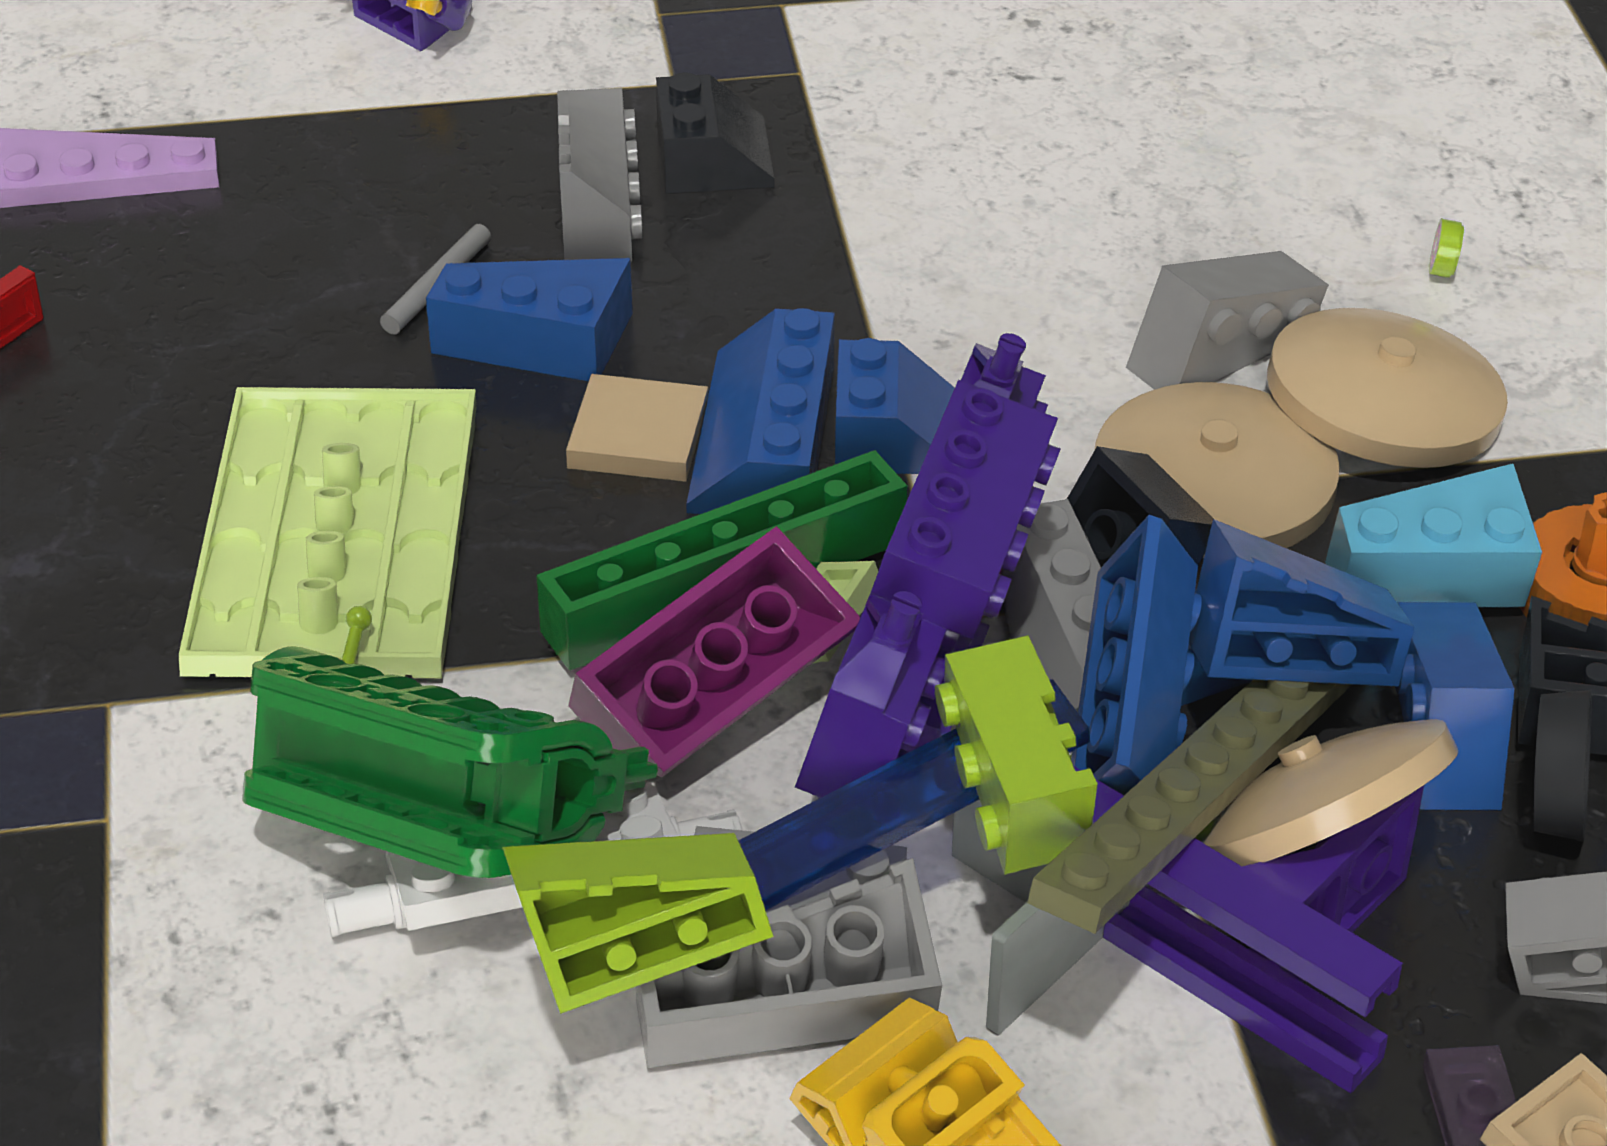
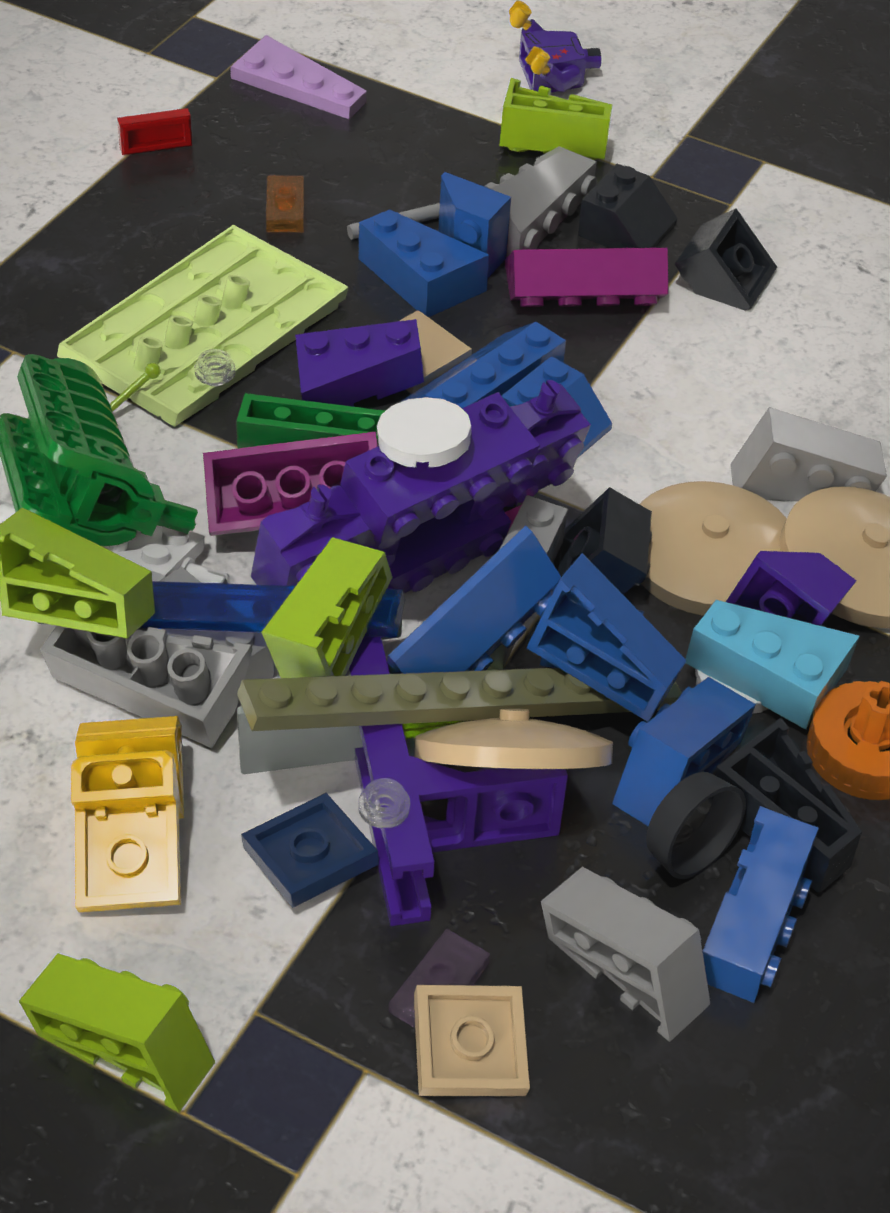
camera: 35 degrees right, 5 degrees up
none -> clear plate [194,349,236,386]
none -> dark blue plate [241,793,379,908]
none -> clear orange plate [266,176,304,232]
none -> dark purple wedge [295,319,424,407]
none -> clear plate [358,778,410,828]
none -> white tile [377,397,471,467]
none -> blue slope [438,172,511,278]
none -> lime wedge [499,78,612,160]
none -> magenta slope [505,248,668,307]
none -> black slope [674,208,777,311]
none -> dark purple slope [726,551,857,626]

